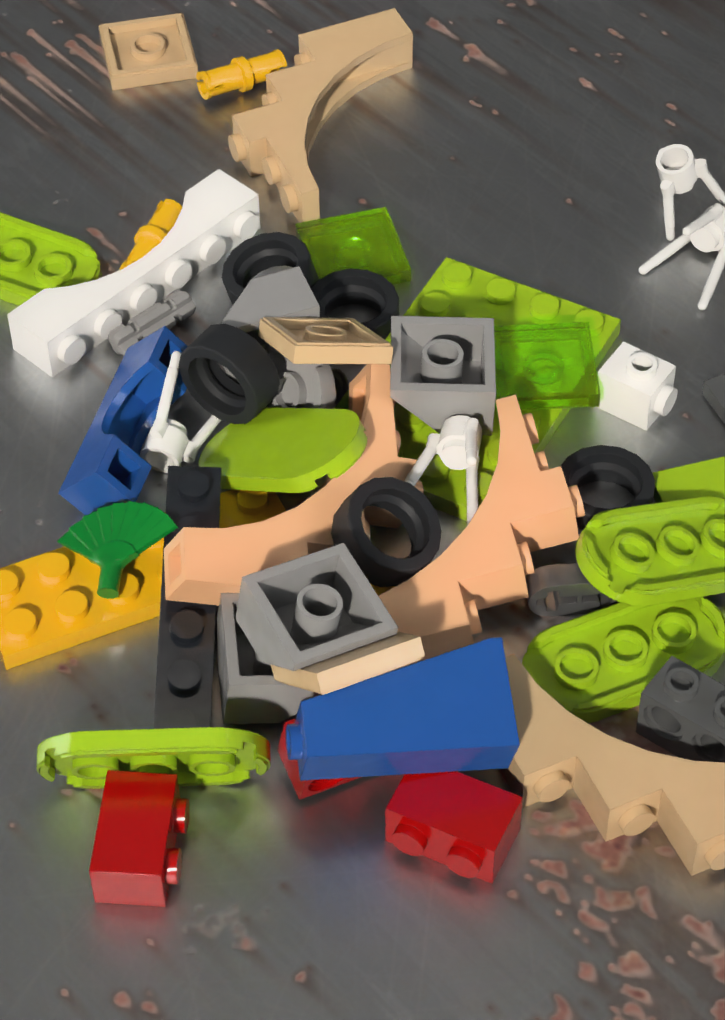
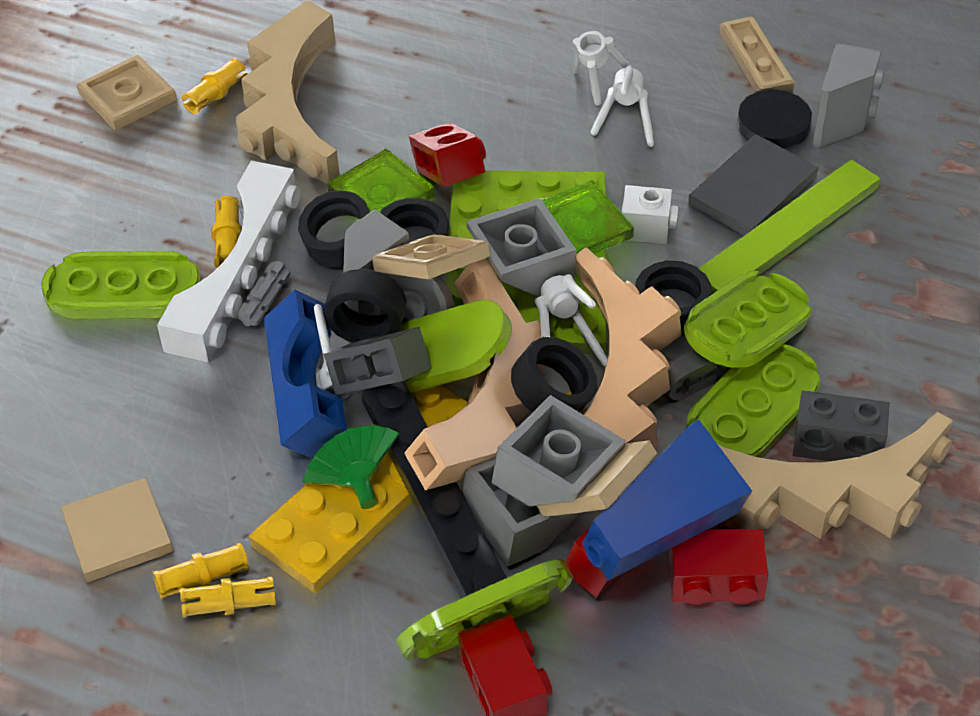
camera: 25 degrees left, 0 degrees up
none -> dark grey brick [323,327,432,395]
none -> red brick [408,122,486,187]

